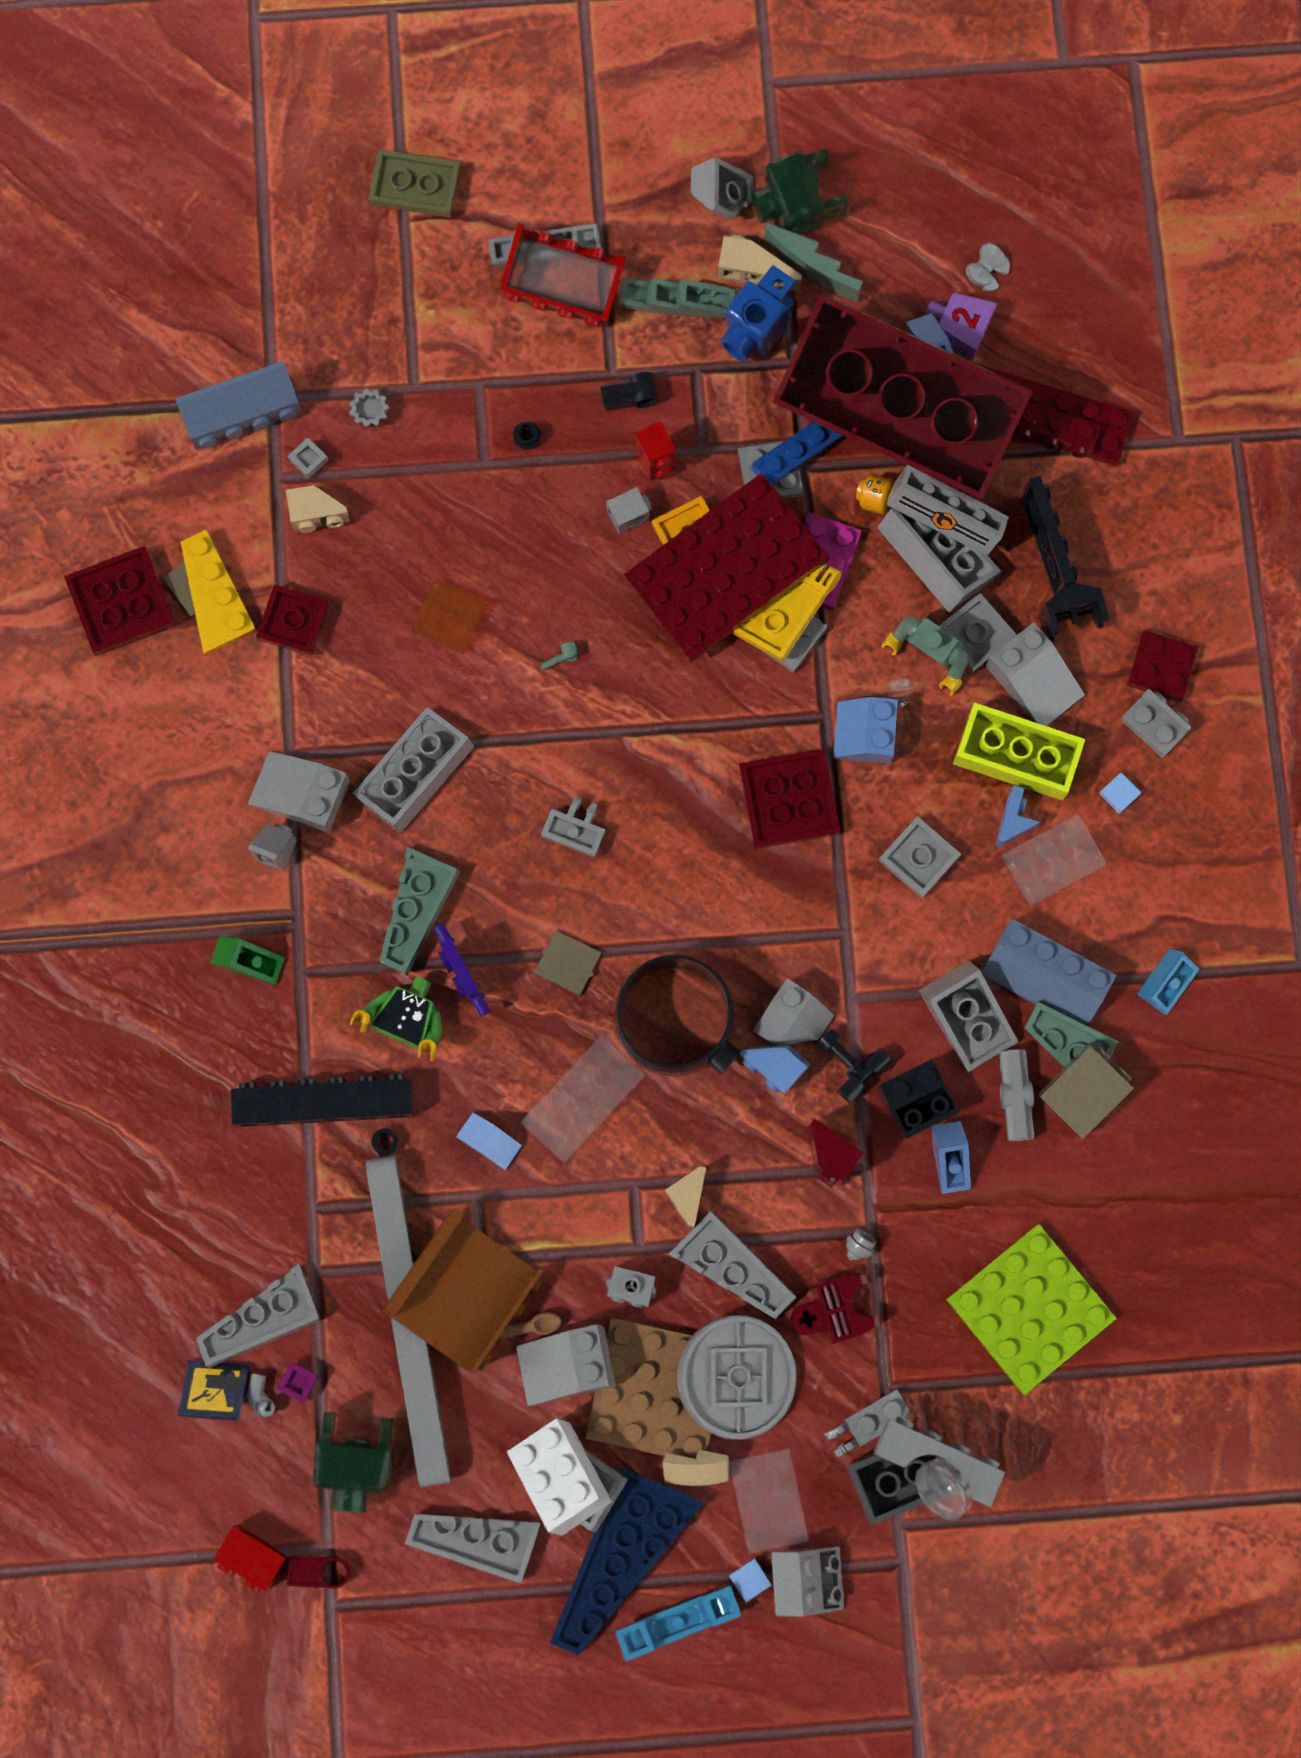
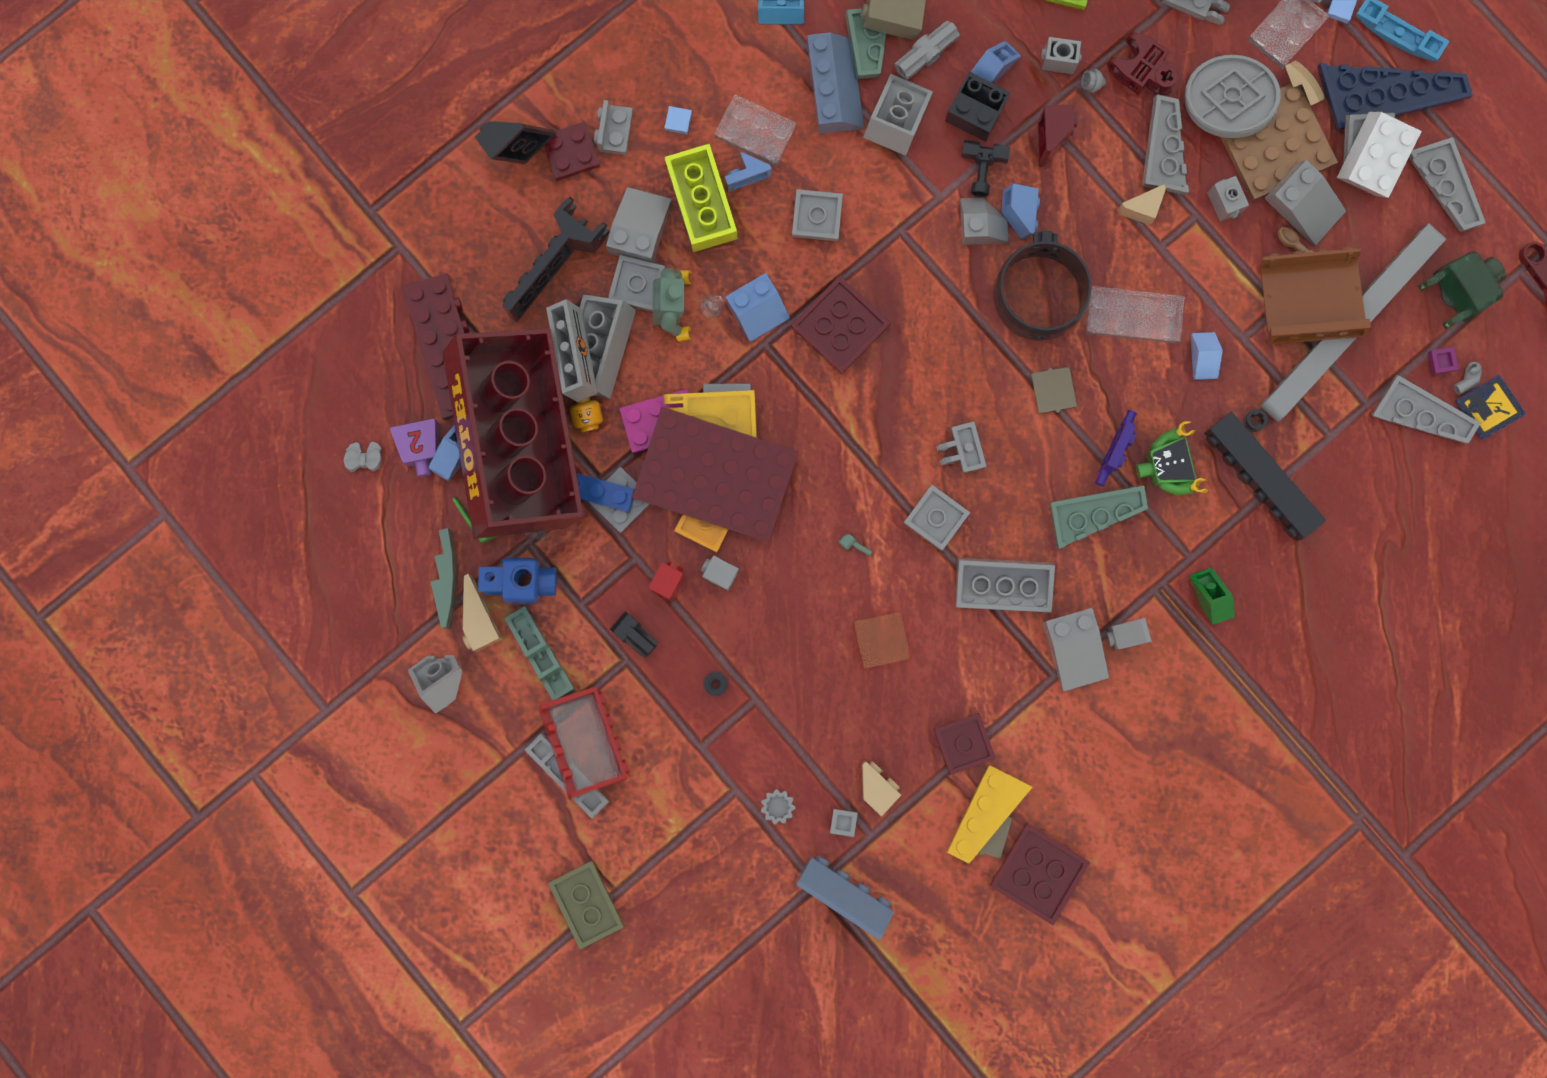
camera: 125 degrees left, 5 degrees up
clear green piece [751,148,848,235] -> none
none -> black slope [475,121,557,164]
none -> light grey plate [903,485,970,551]
none -> light grey head [1041,37,1082,74]

